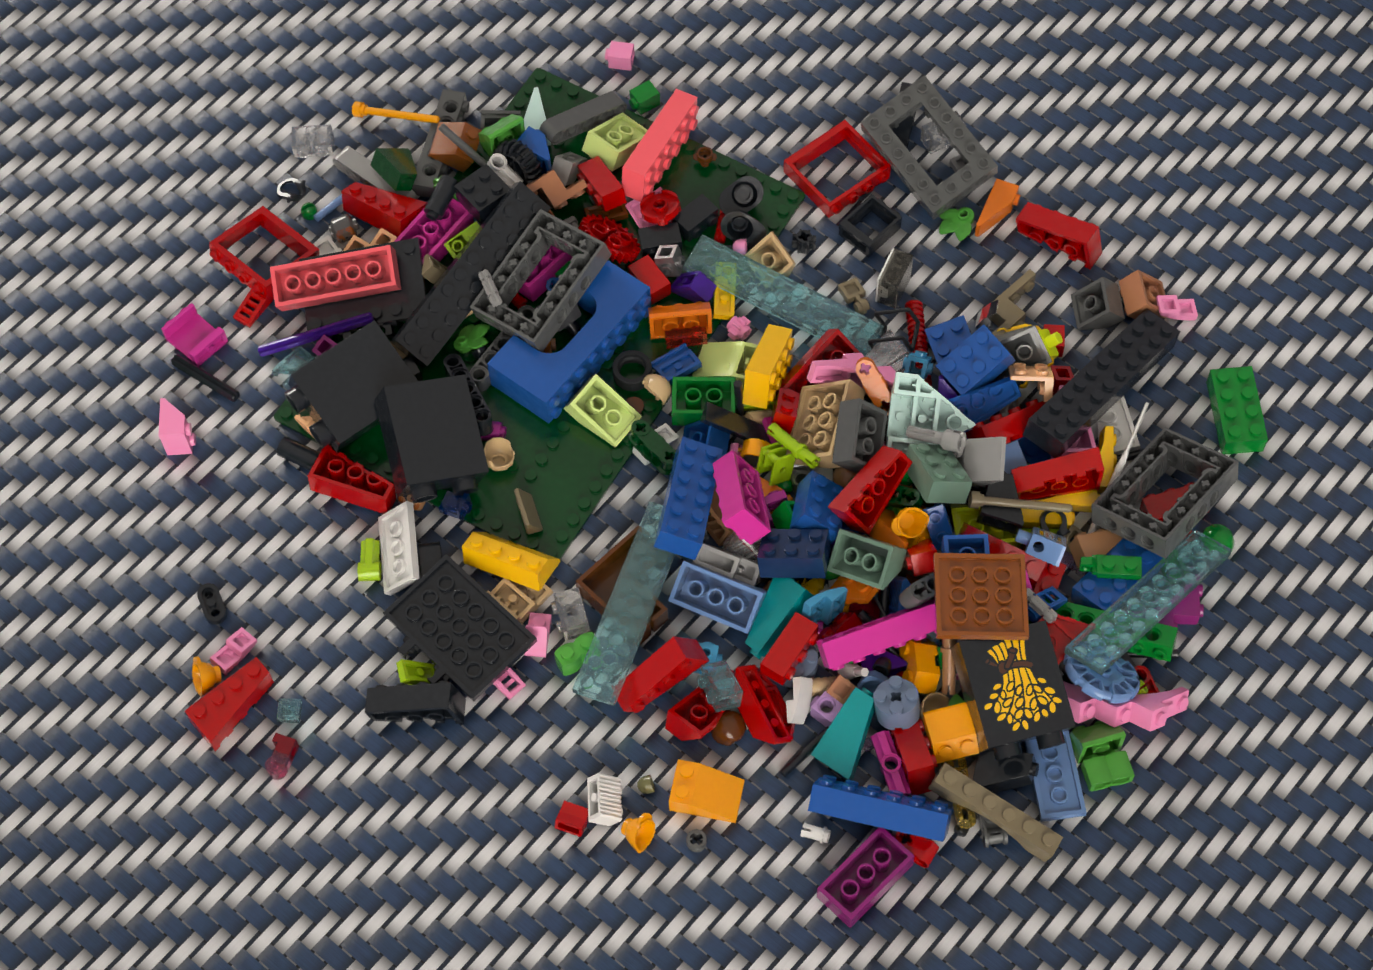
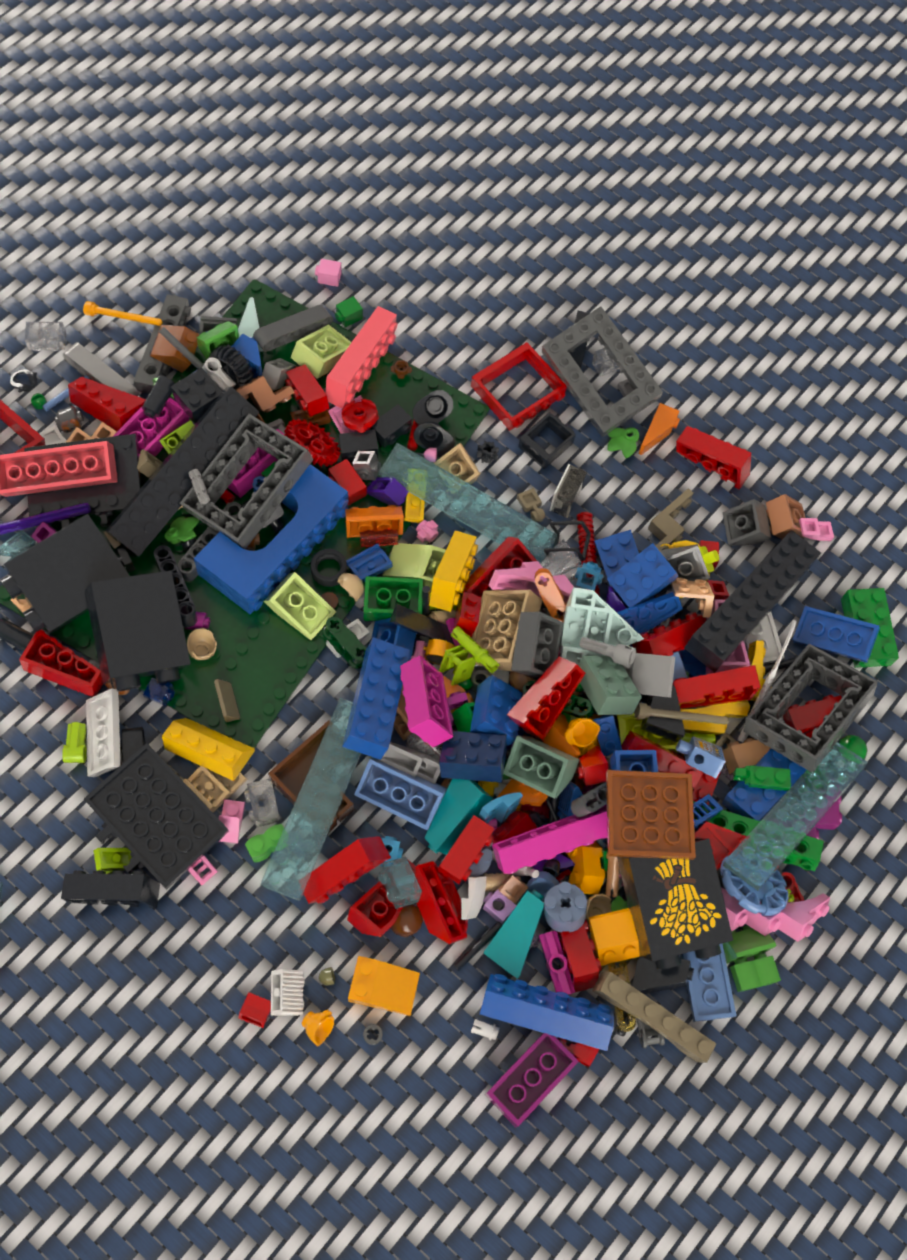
camera: 10 degrees left, 5 degrees up
dark green slope [370,148,417,191] -> none
sticker [975,300,999,327] -> none
light grey axle [1027,588,1058,624] -> none
black piece [1039,511,1070,536] -> none
none -> blue plate [792,606,880,663]

